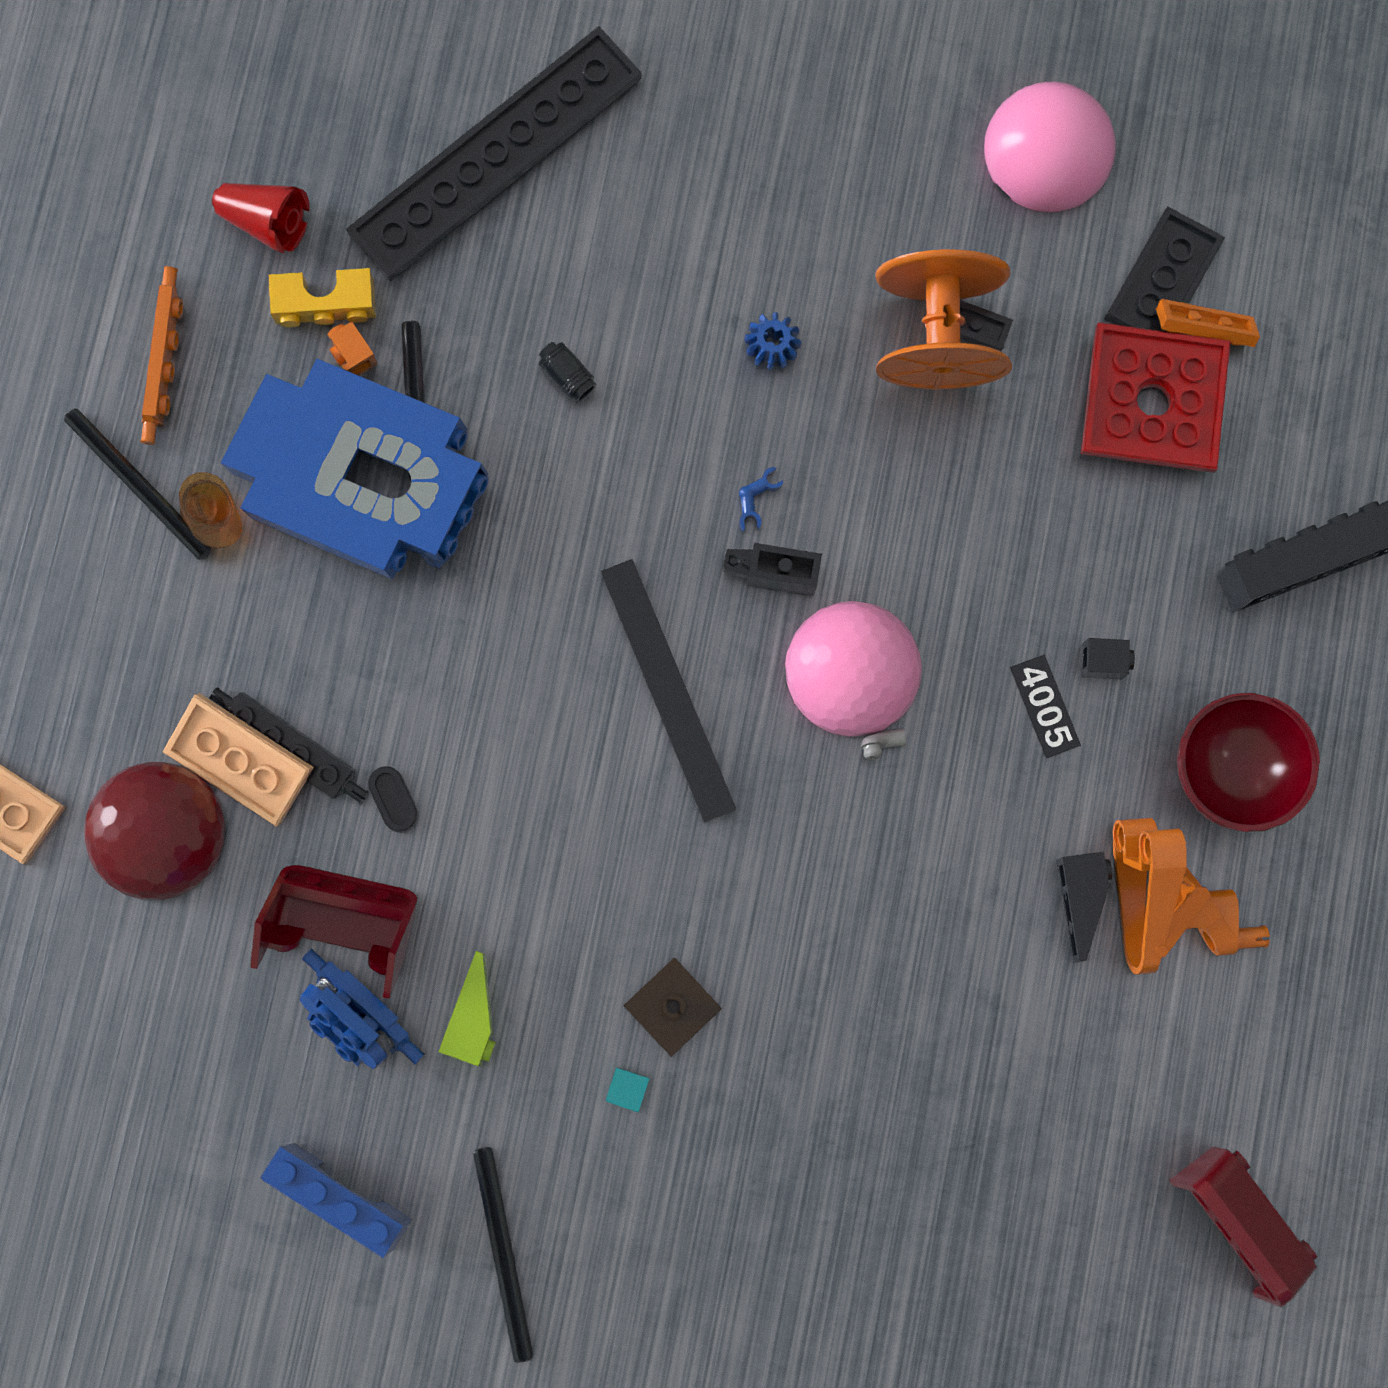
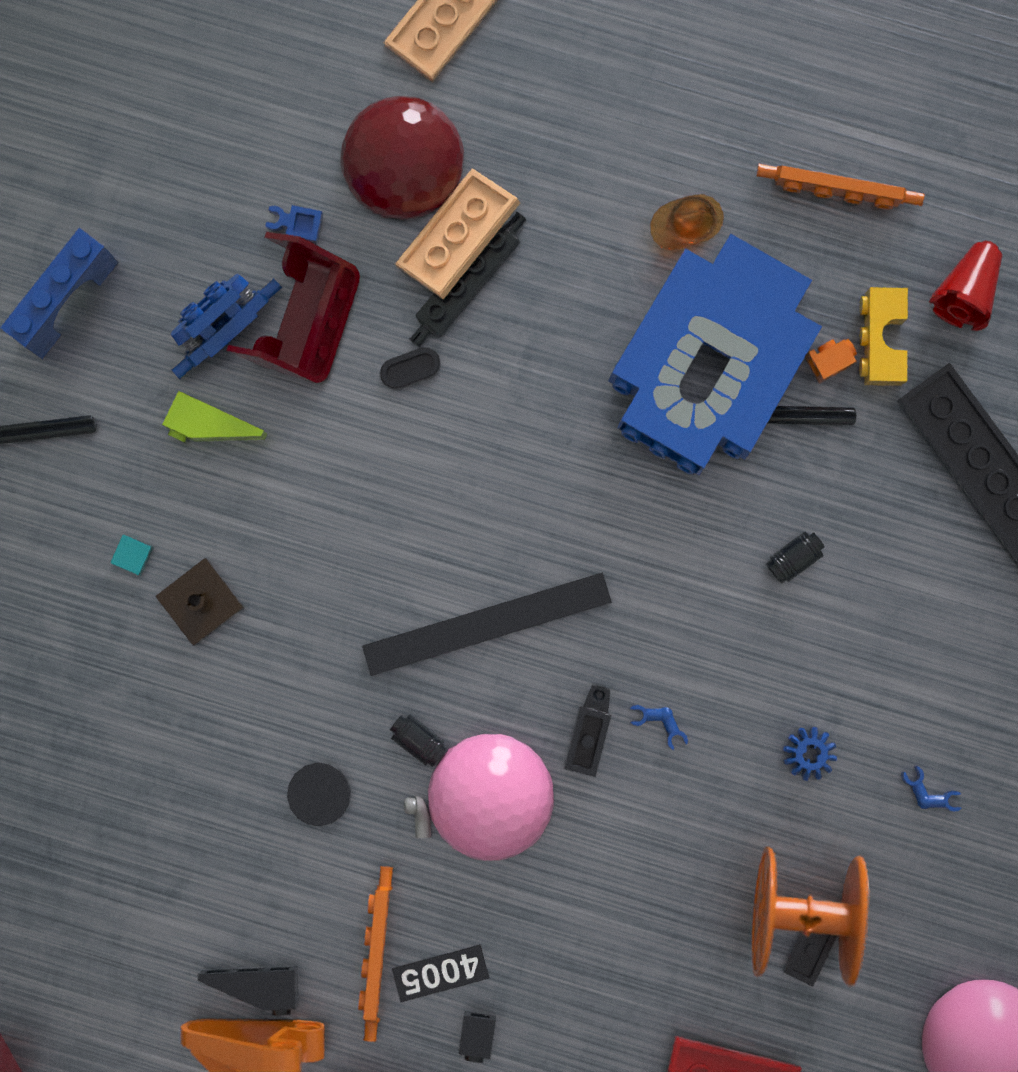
camera: 105 degrees right, 5 degrees up
black axle [64,408,212,560] -> none
none -> blue plate [265,205,323,244]
none -> black tile [287,763,351,826]
none -> orange plate [358,866,394,1042]
none -> black head [390,714,448,767]
none -> blue arm [901,766,962,812]

